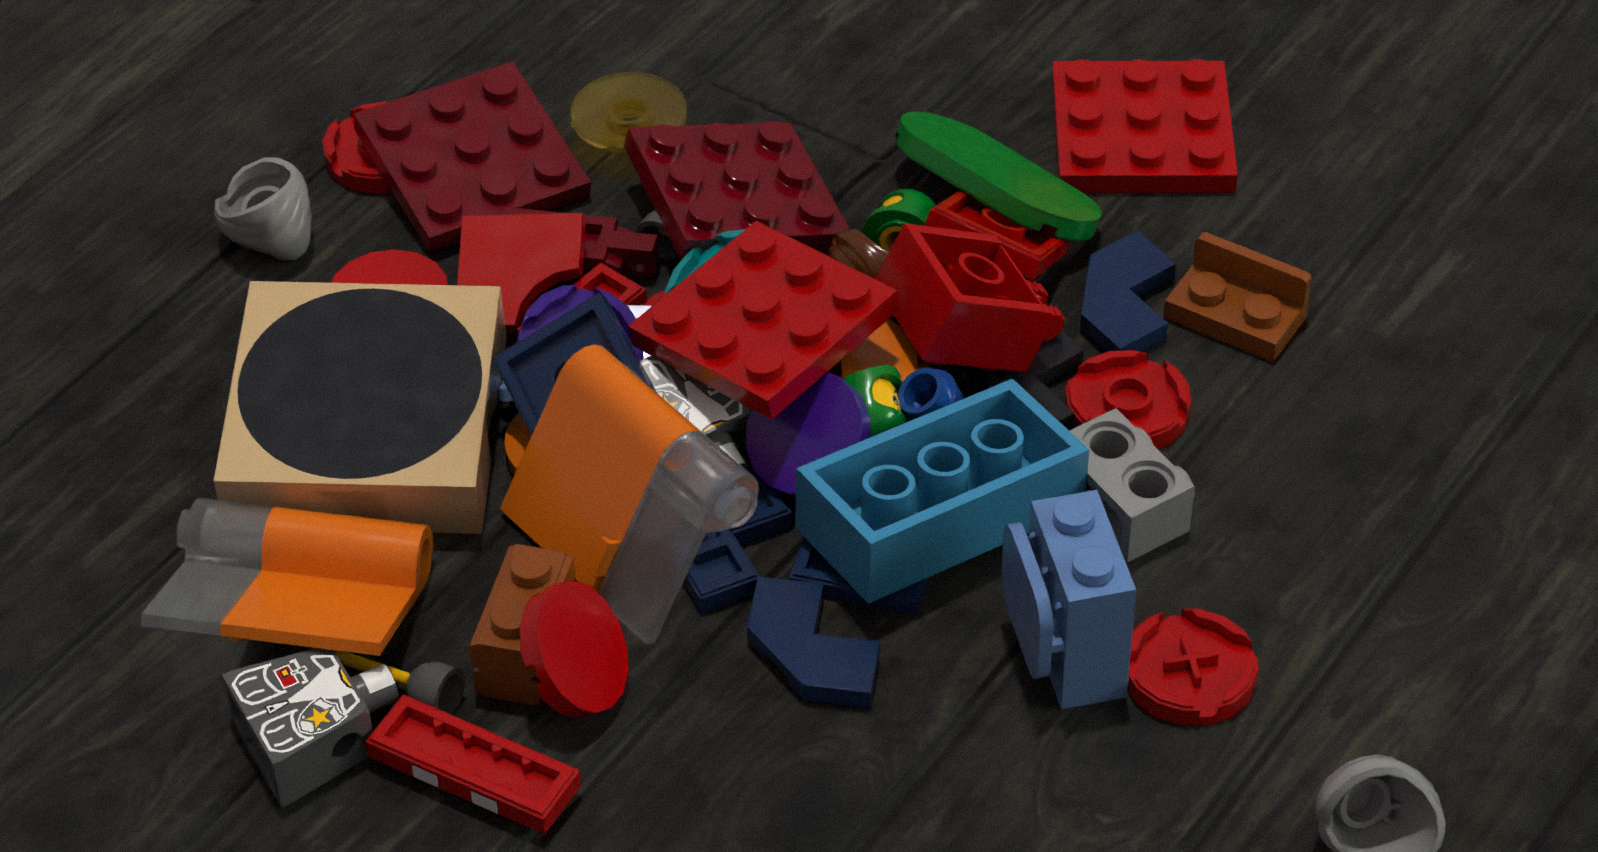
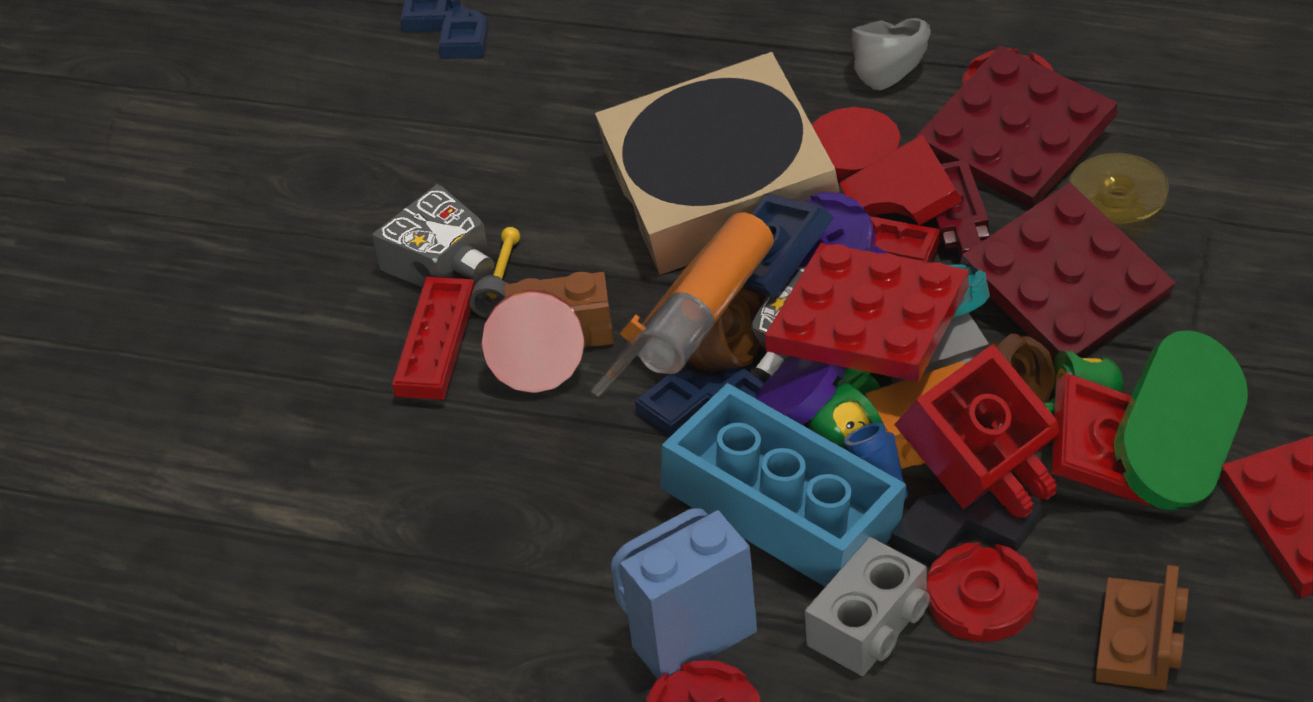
camera: 75 degrees right, 0 degrees up
orange door [141,498,433,656] -> none
dark blue tile [747,576,880,708] -> none
dark blue tile [1080,230,1176,352] -> none

